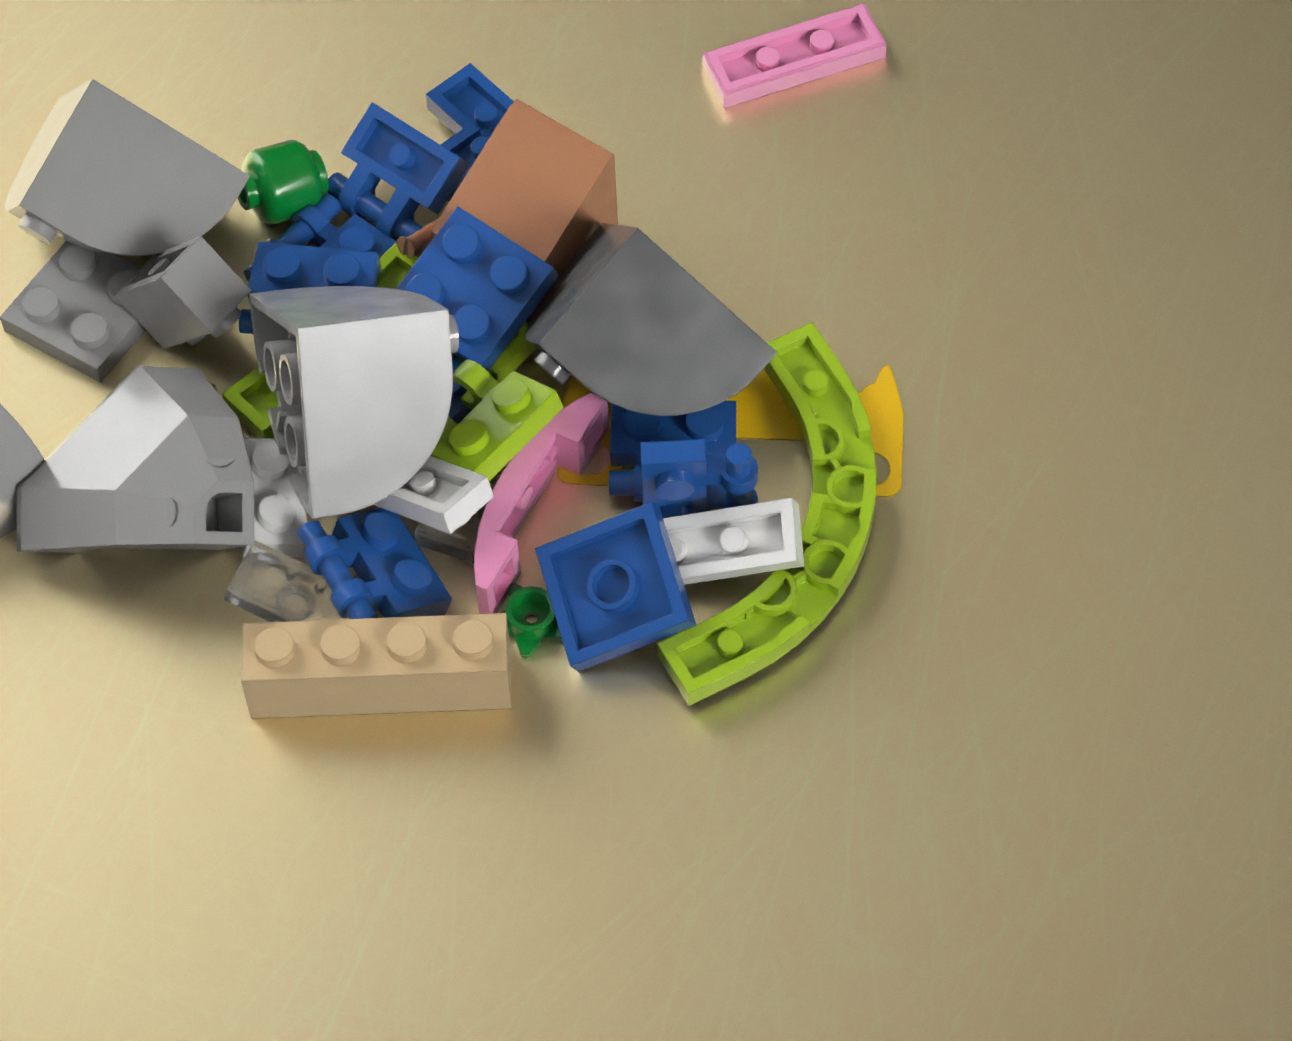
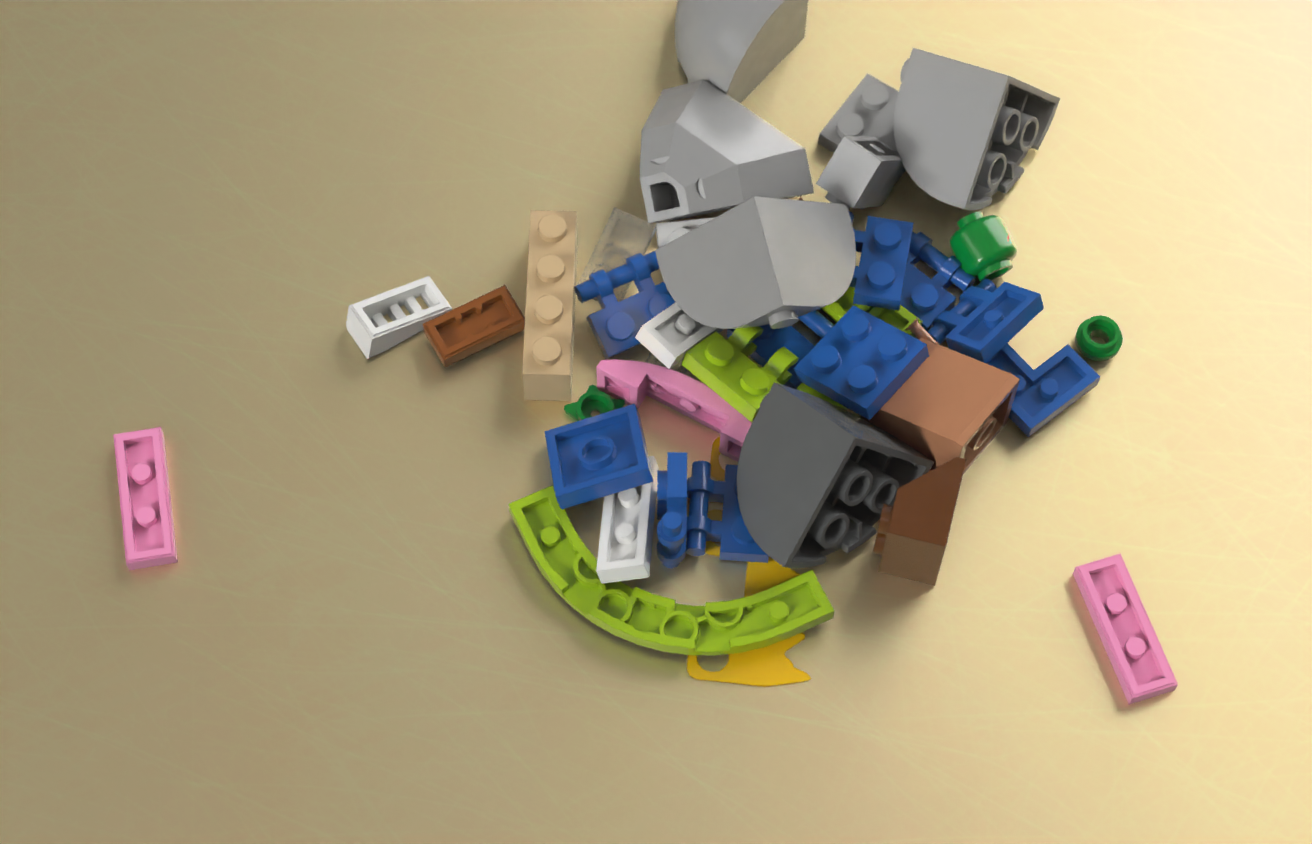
camera: 90 degrees right, 5 degrees up
none -> white slope [346,276,452,358]
none -> dark orange plate [422,285,525,367]
none -> reddish brown slope [873,457,966,586]
none -> green plate [1075,315,1123,361]

